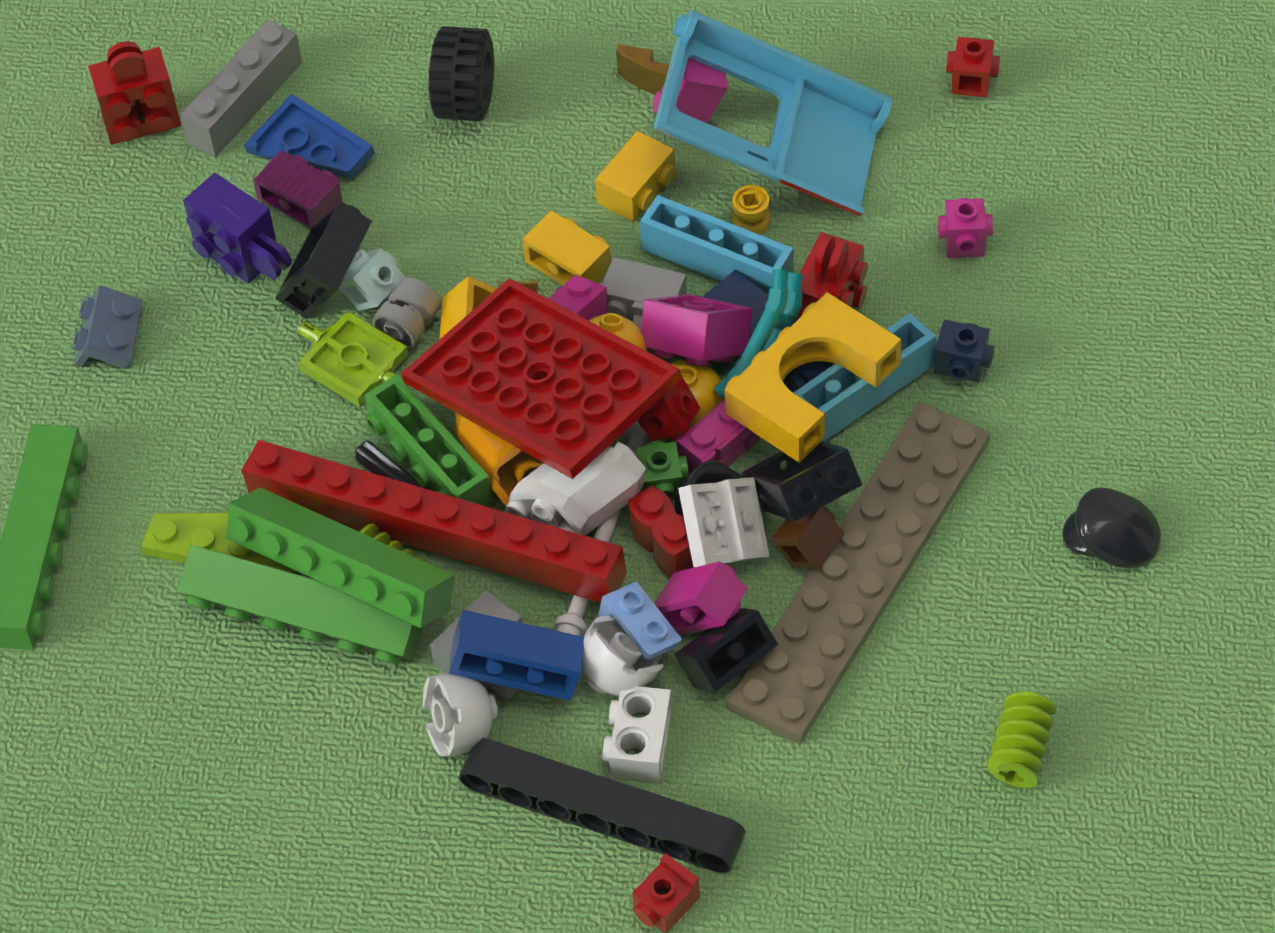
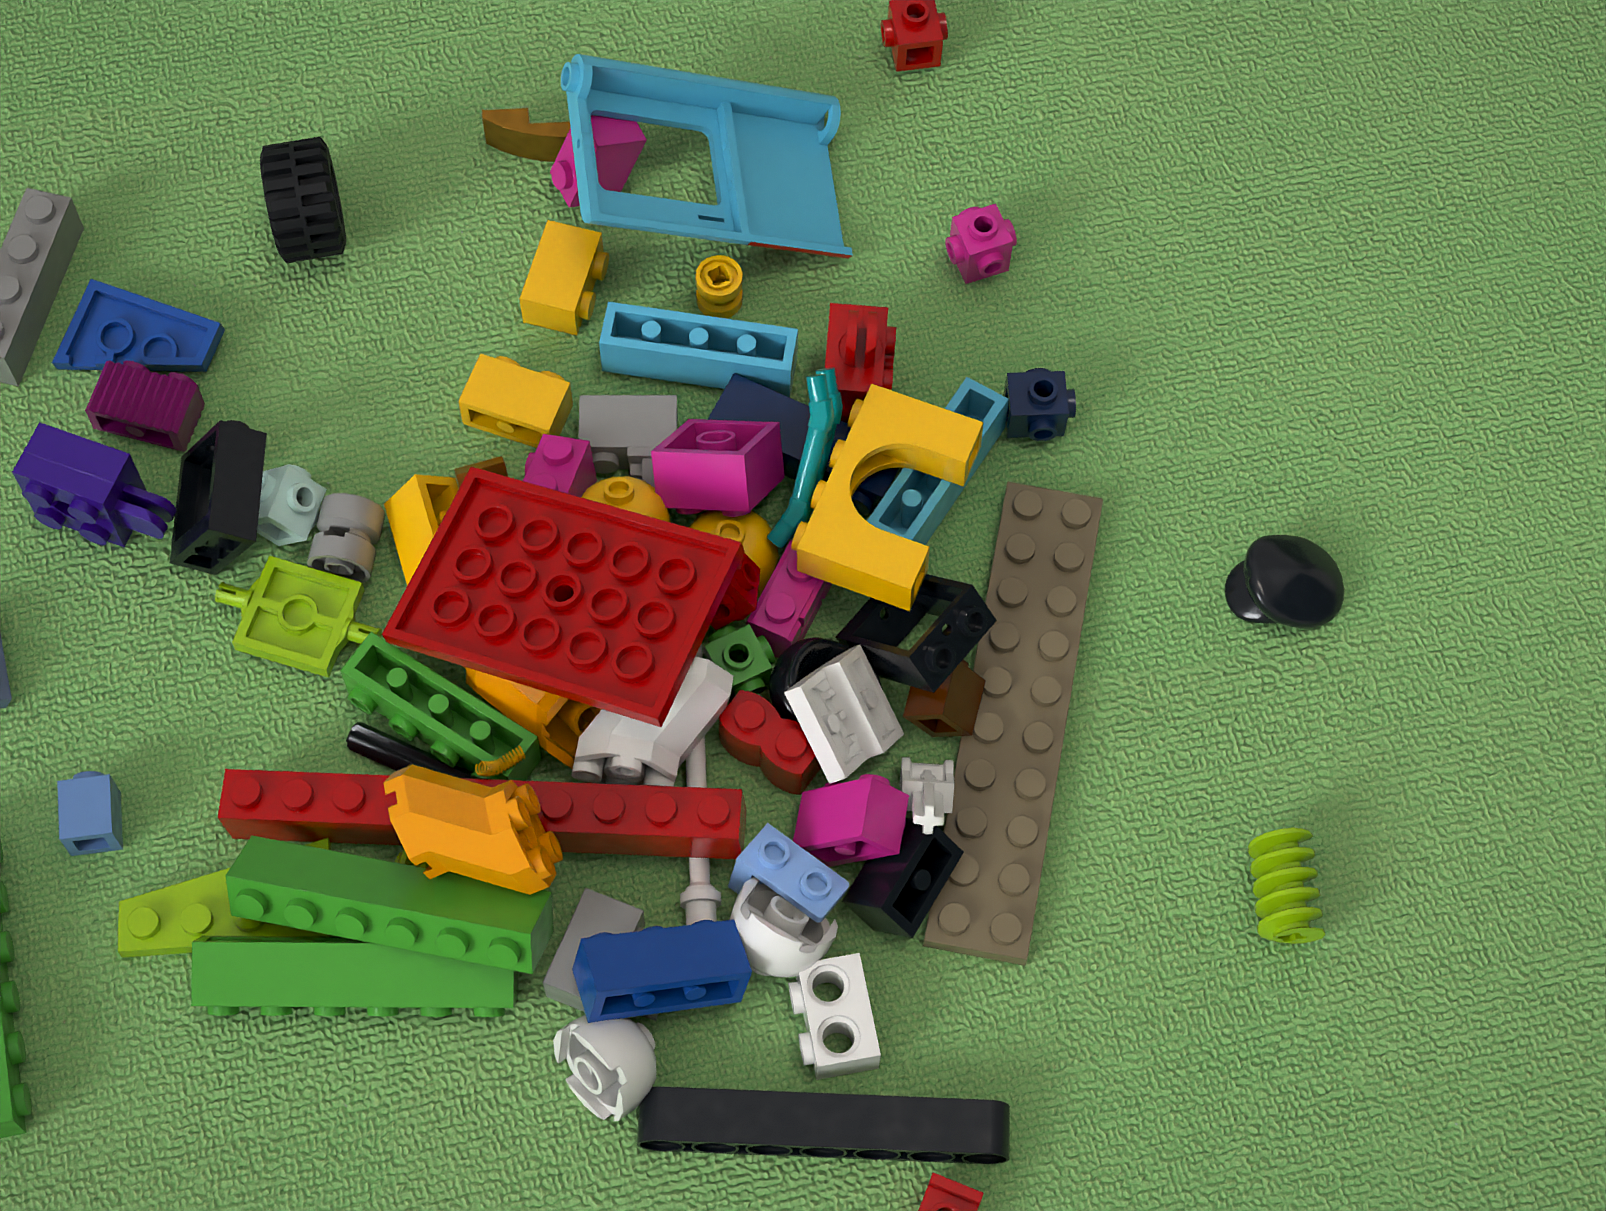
camera: 25 degrees left, 10 degrees up
none -> medium blue brick [57,771,123,856]
none -> light orange brick [384,764,563,895]
none -> yellow leg [475,745,525,776]
none -> white connector [900,757,954,834]

